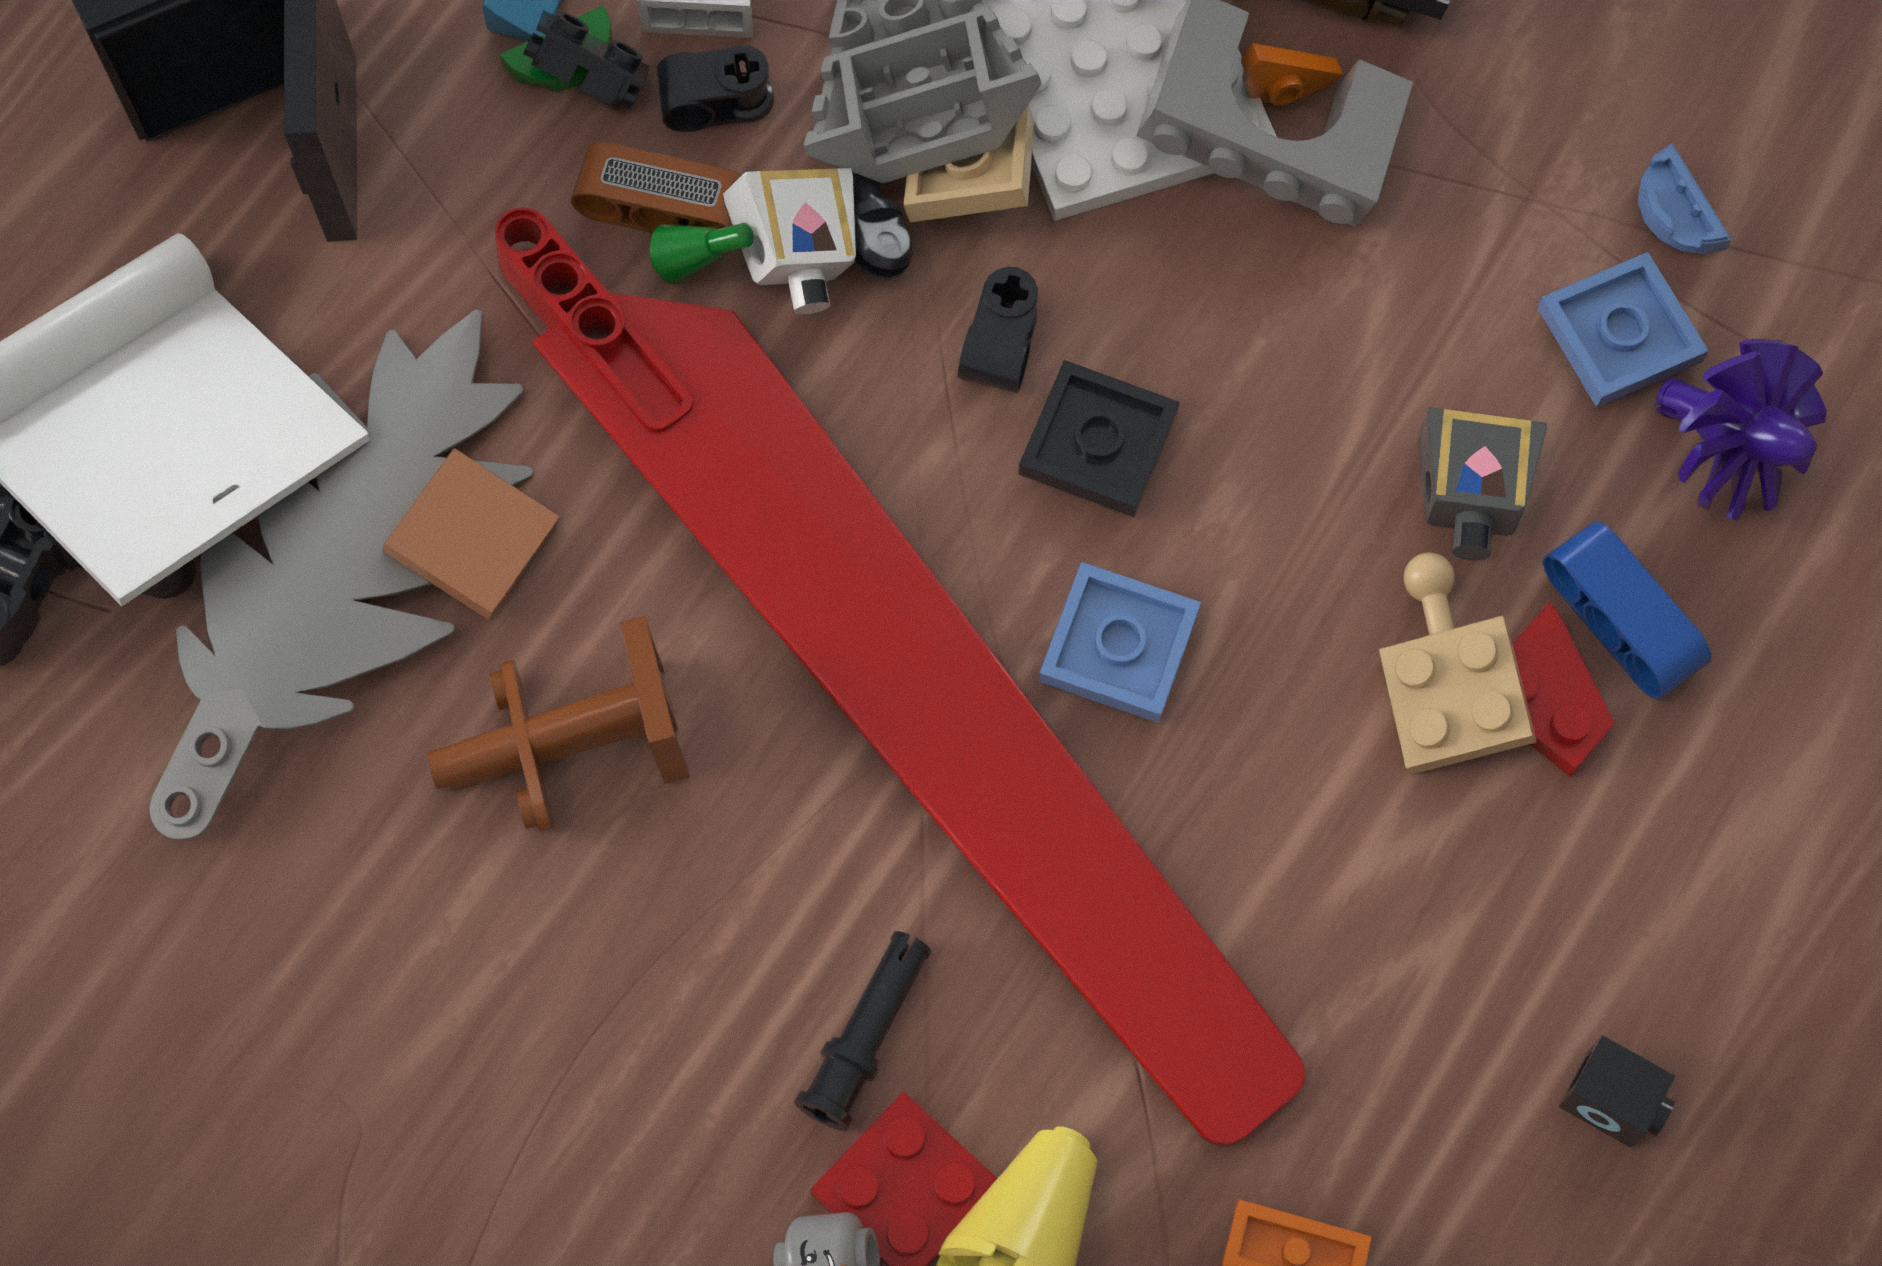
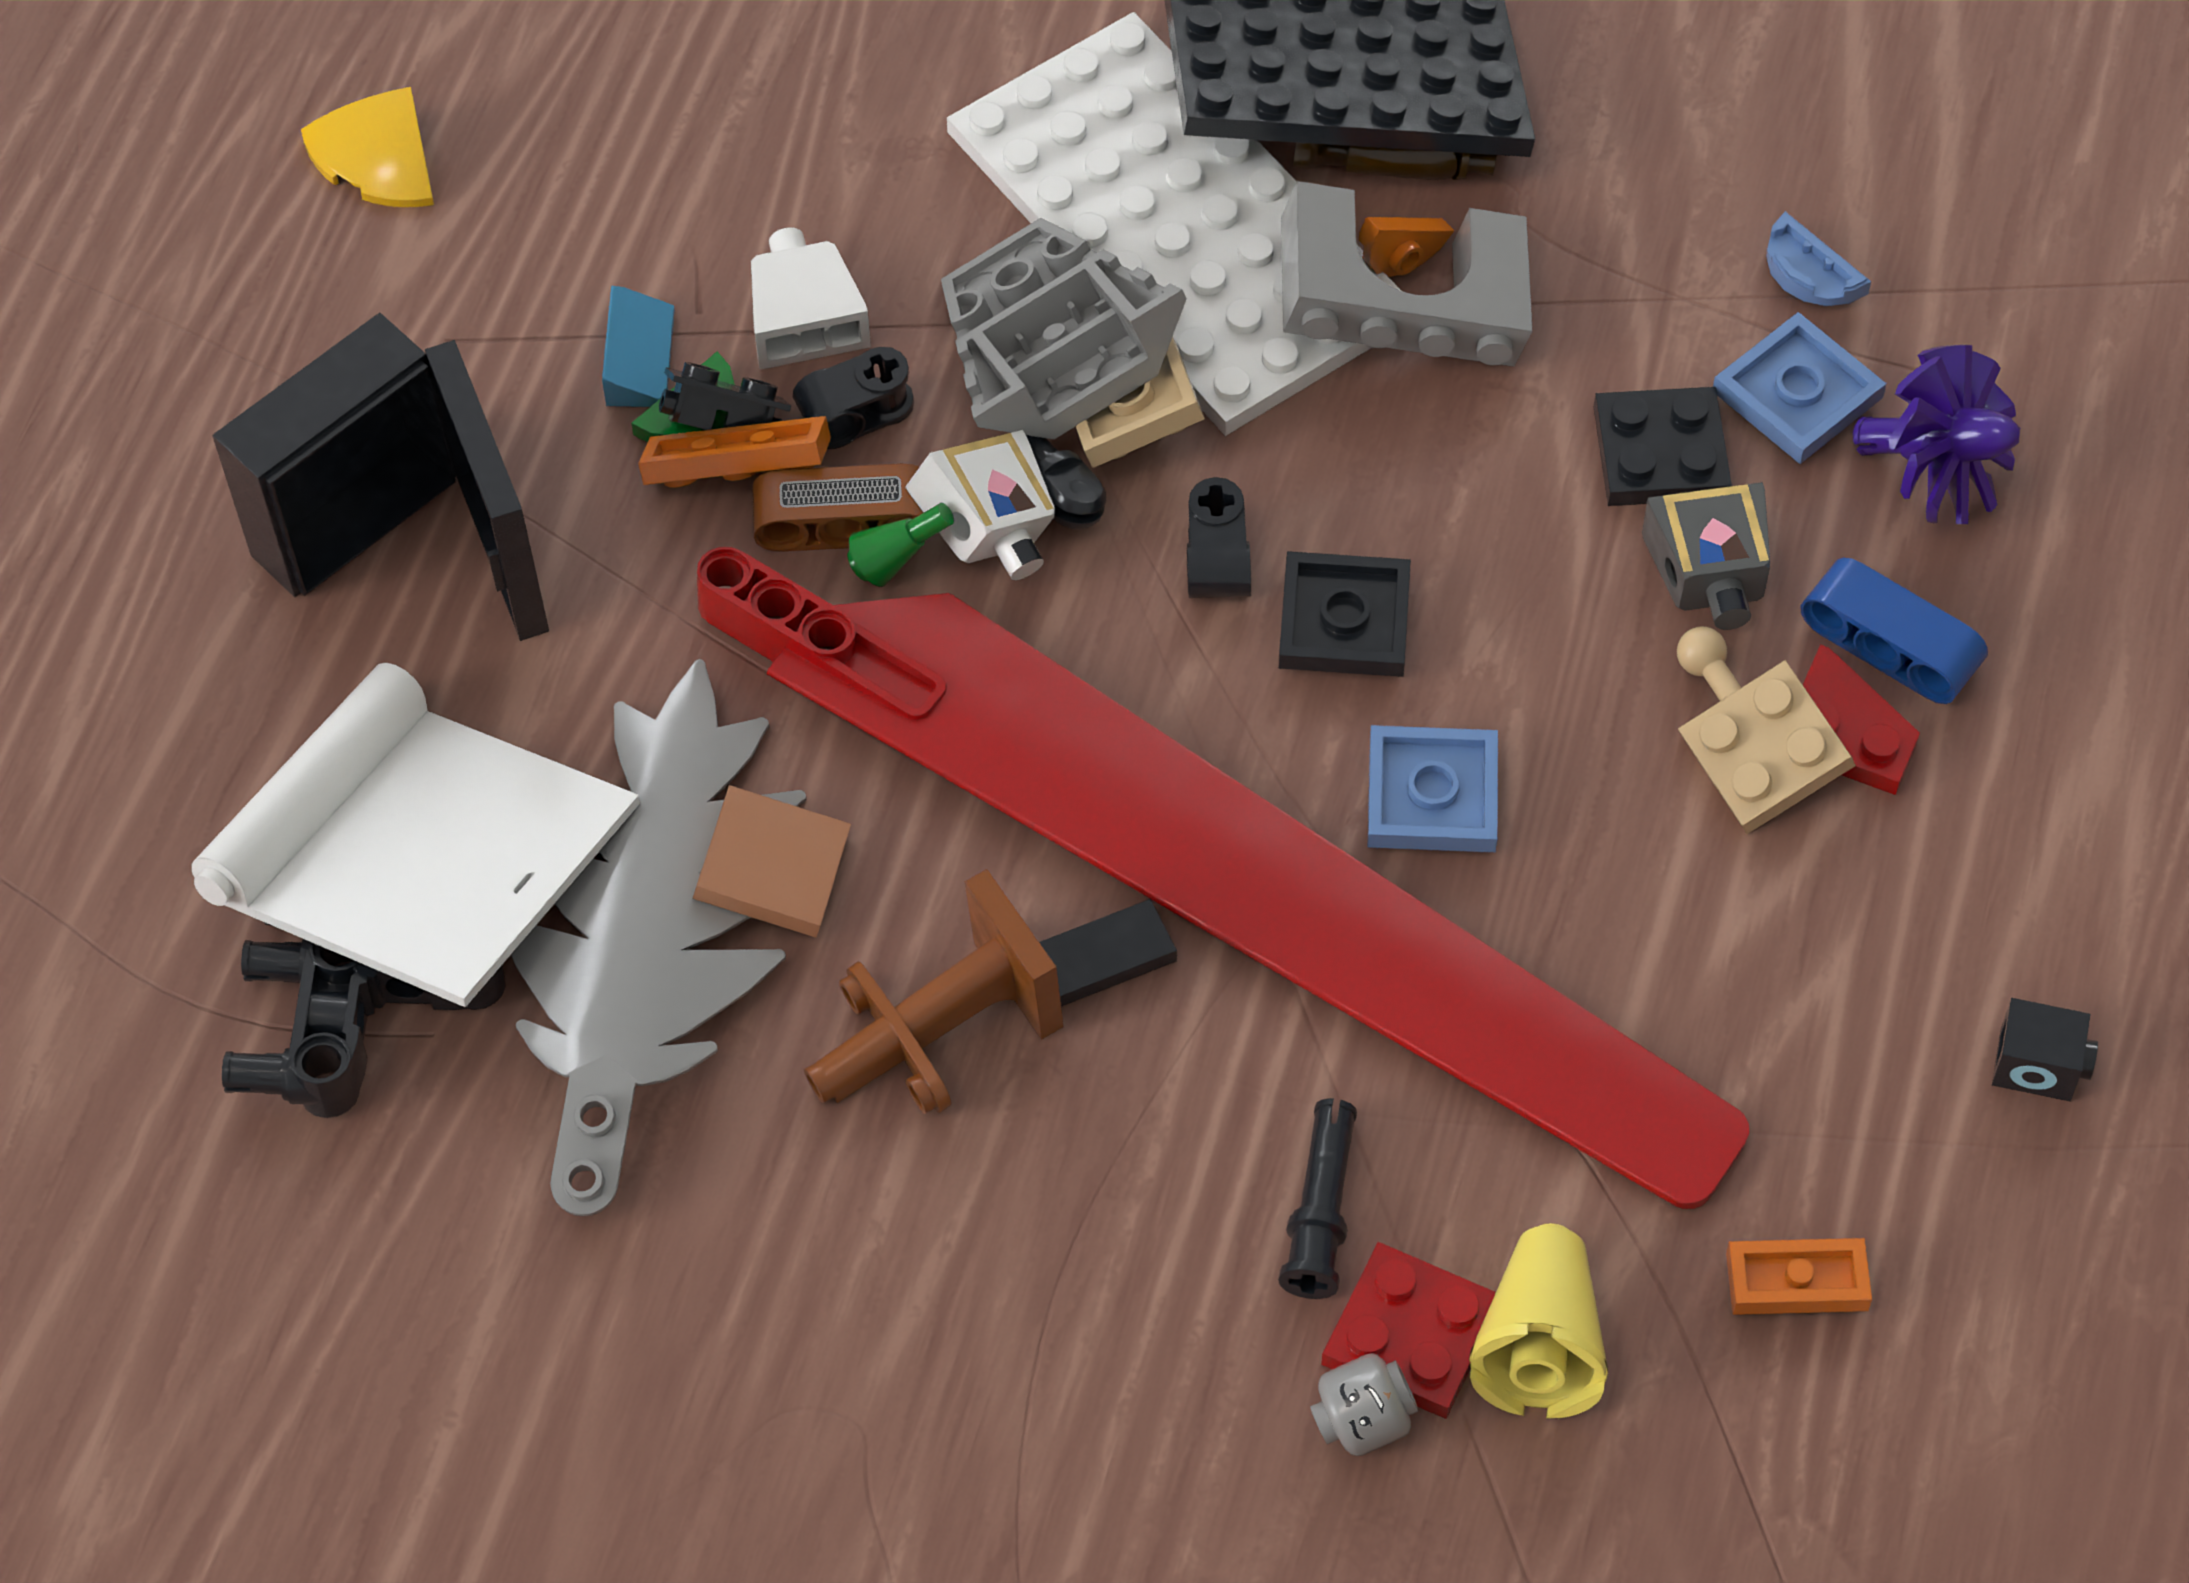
camera: 15 degrees left, 10 degrees down
none -> orange plate [638,416,831,488]
none -> black tile [1039,899,1177,1007]
none -> black plate [1593,387,1732,506]

